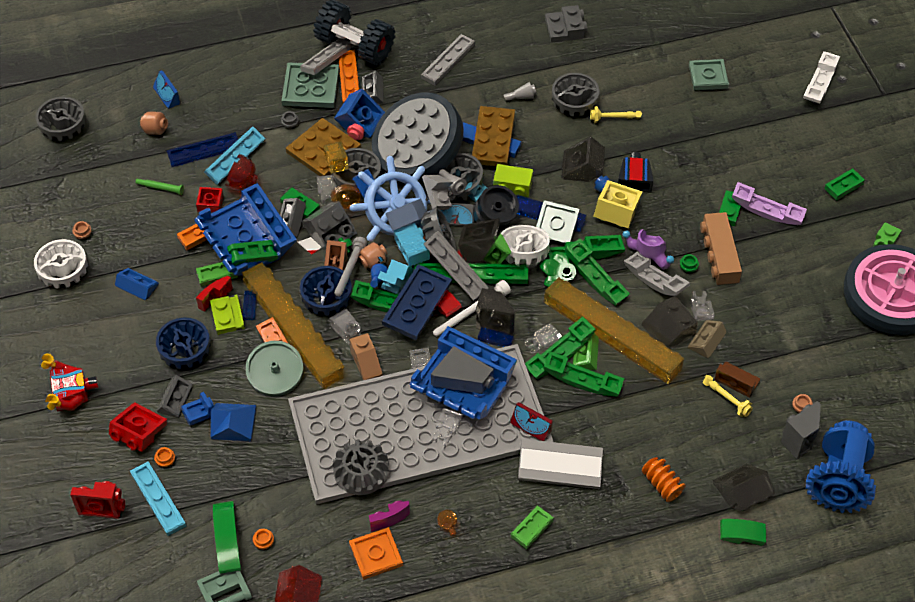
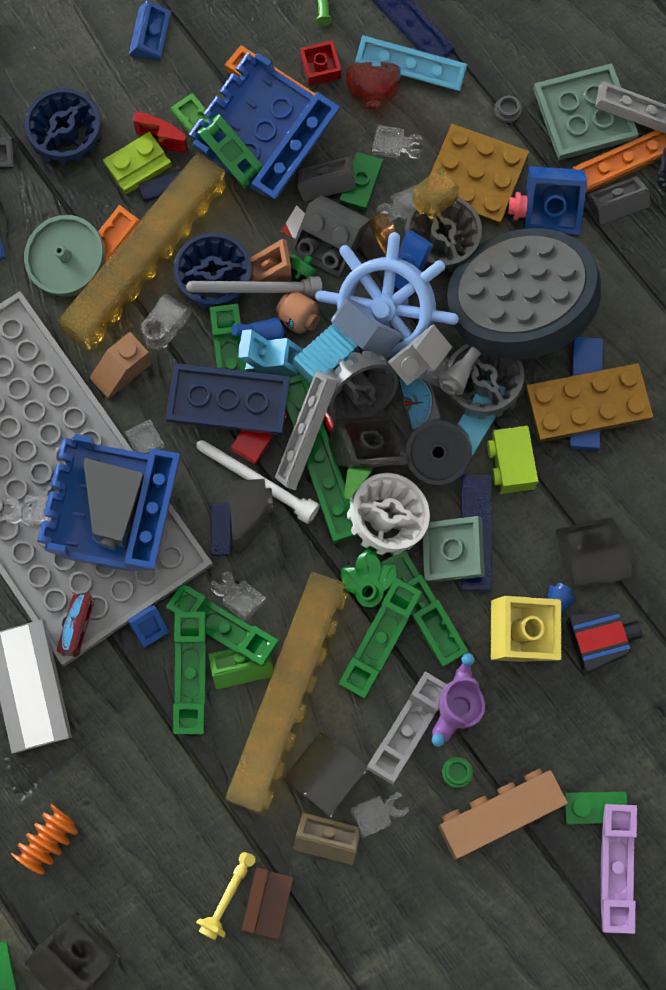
camera: 70 degrees right, 20 degrees up
none -> blue plate [127,605,169,648]
none -> clear plate [372,125,423,159]

